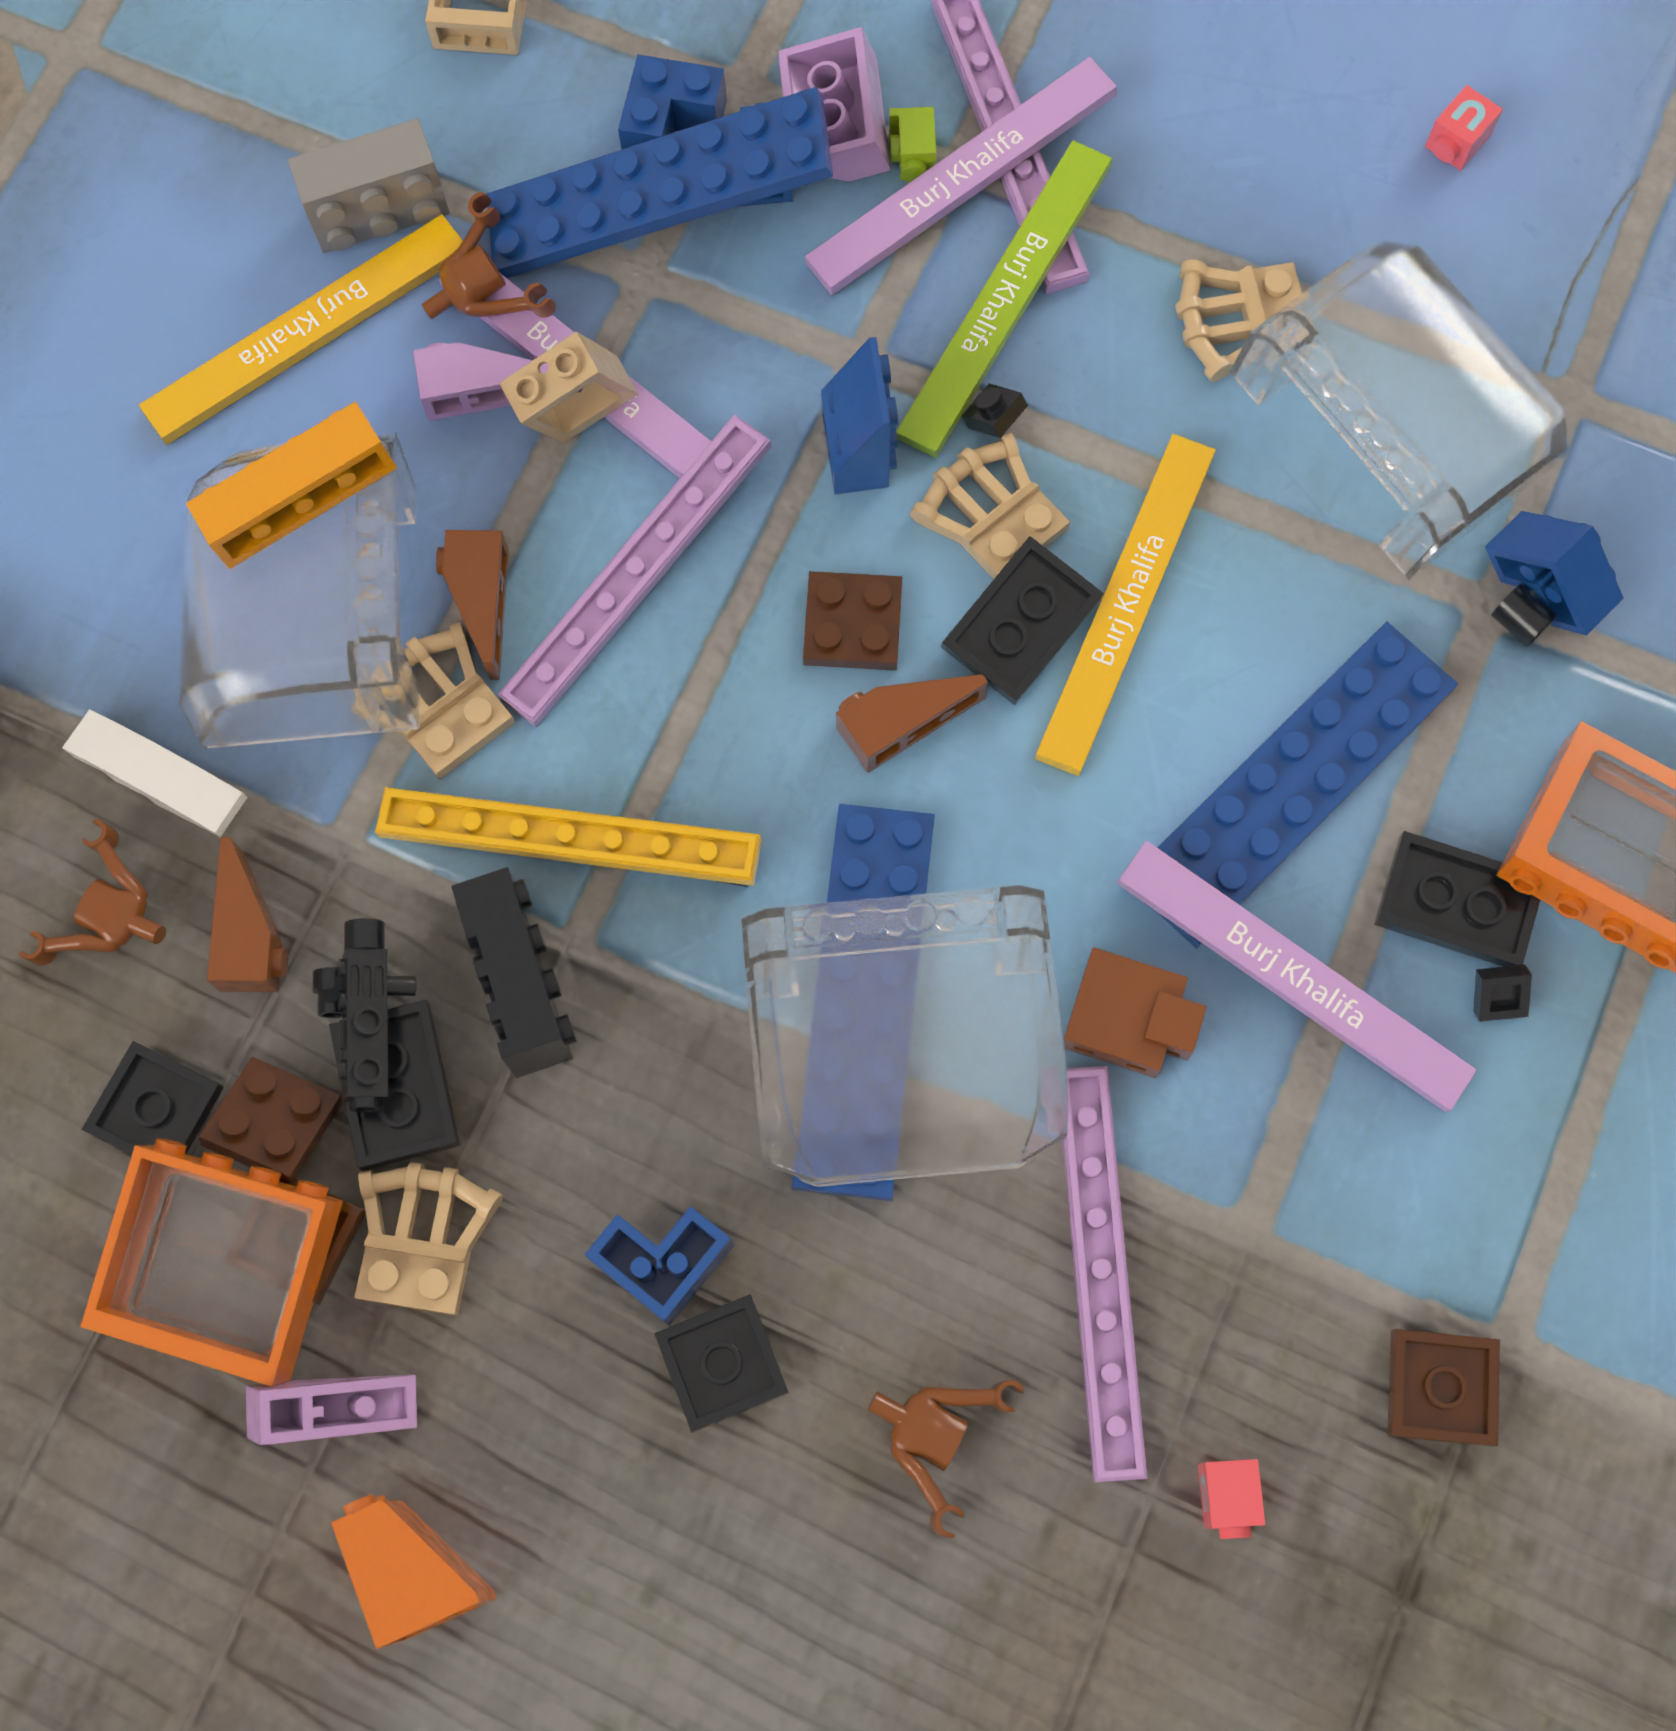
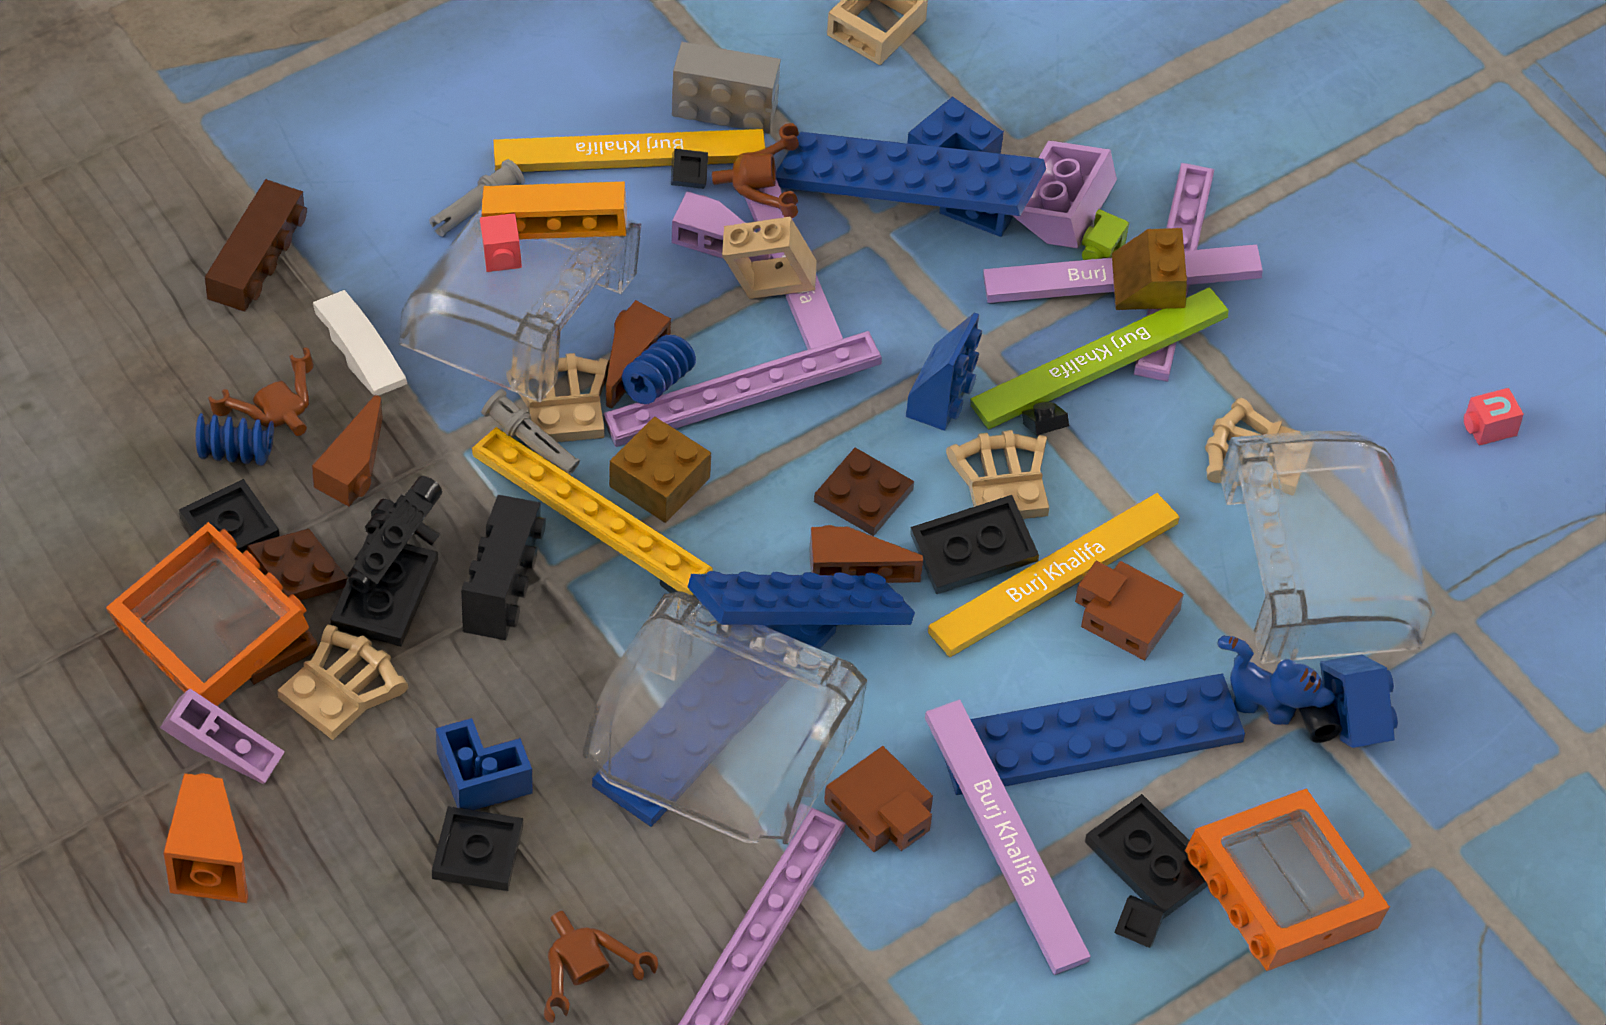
camera: 25 degrees right, 20 degrees down
none -> blue piece [195,413,274,466]
none -> light grey pin [429,159,525,236]
none -> coral brick [480,213,522,272]
none -> light grey pin [481,389,580,475]
none -> pearl gold brick [609,416,711,523]
none -> blue piece [622,335,696,404]
none -> black plate [671,149,708,189]
none -> blue plate [687,571,915,625]
none -> dark orange piece [1075,560,1184,661]
none -> pearl gold slope [1112,228,1187,310]
none -> blue animal [1217,635,1335,725]

